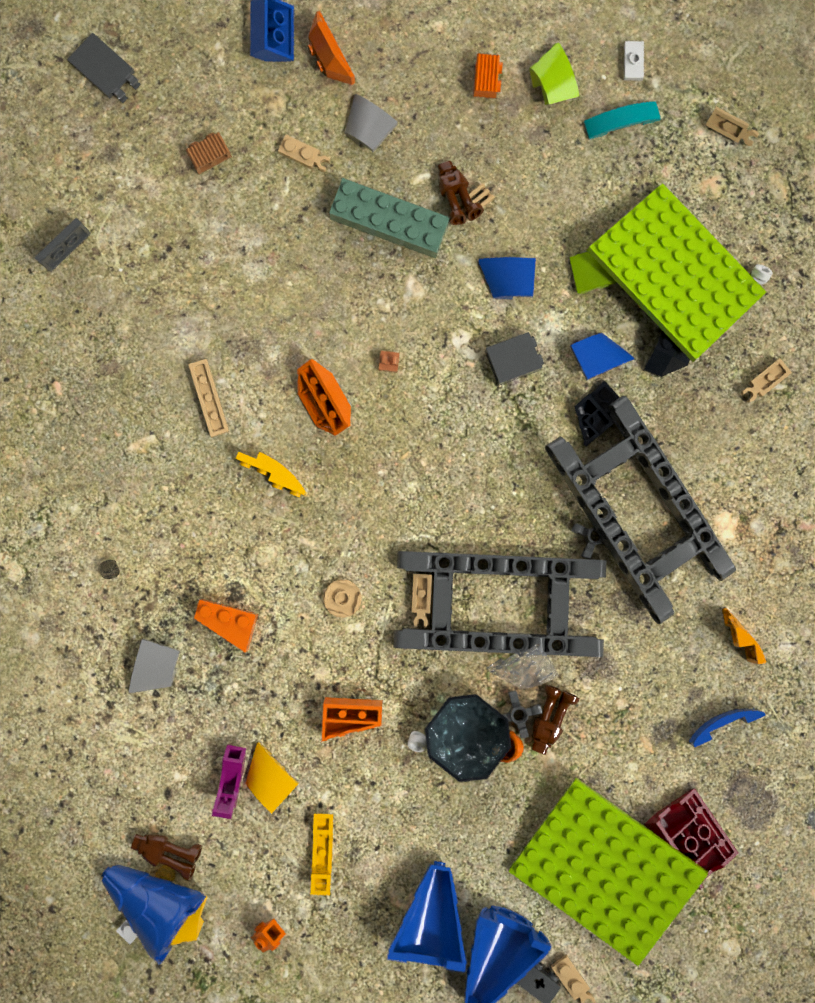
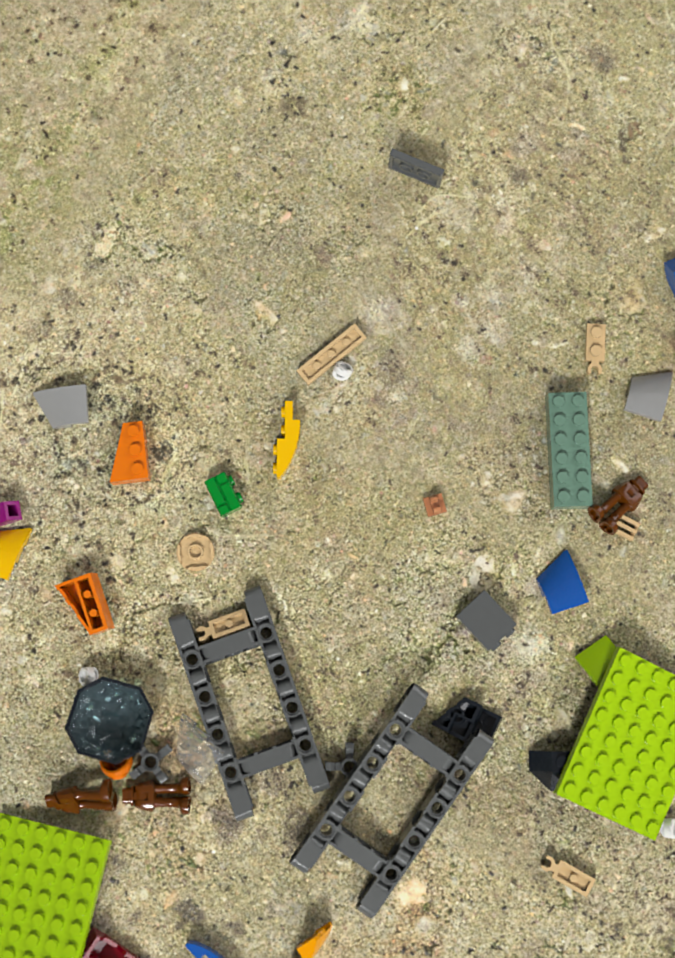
camera: 70 degrees right, 5 degrees down
dark grey tile [67,33,141,103] -> none
clear smoke tile [98,560,120,579] -> none
medium nougat brick [186,132,232,174] -> none
orange wedge [297,359,351,436] -> none
blue slope [570,333,634,381] -> none
none -> reddish brown piece [45,778,118,814]
none -> green brick [204,472,244,518]
none -> white tile [332,361,353,381]

